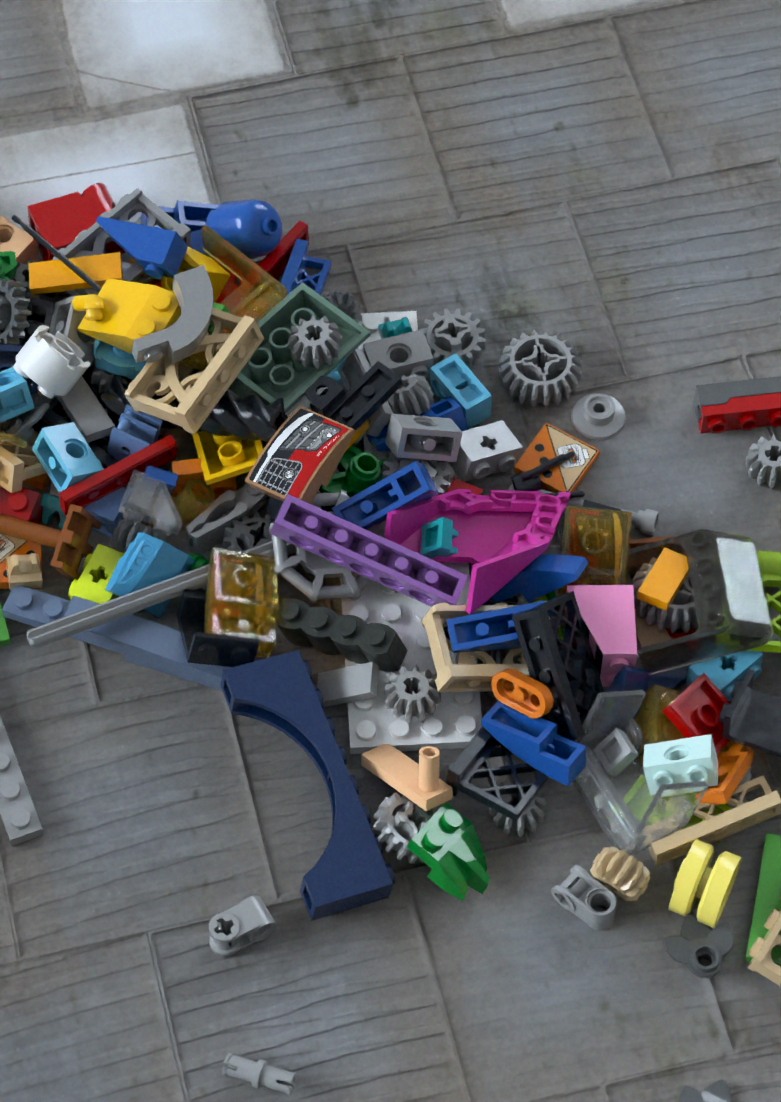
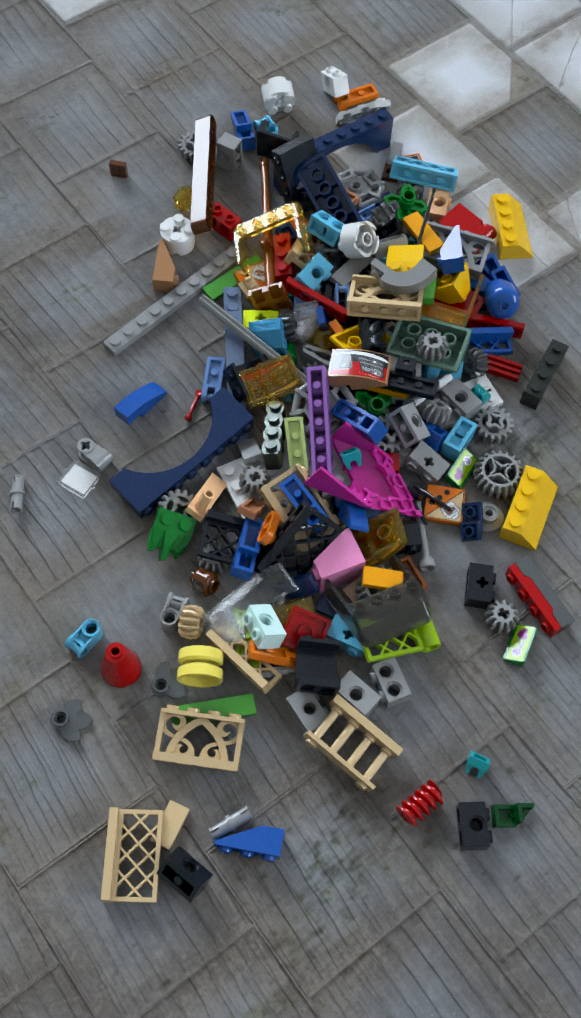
camera: 65 degrees right, 5 degrees up
yellow arm [72,294,104,321] -> none
light grey plate [593,727,639,777] -> none
none -> clear piece [57,459,102,499]
none -> medium azure piece [64,619,103,659]
none -> red cone [101,642,142,688]
none -> blue slope [114,382,167,425]
none -> red hinge [185,390,202,421]
none -> reddish brown head [189,567,220,596]
none -> medium blue plate [201,356,226,403]
none -> nougat tile [236,497,268,521]
none -> yellowish green piece [284,416,309,472]
none -> slope [445,448,478,489]
none -> dark blue slope [460,502,483,542]
none -> black brick [464,562,496,609]
none -> red tile [485,354,523,382]
none -> yellow slope [488,193,533,260]
none -> yellow slope [499,465,558,551]
none -> pearl dark grey arch [519,339,569,410]

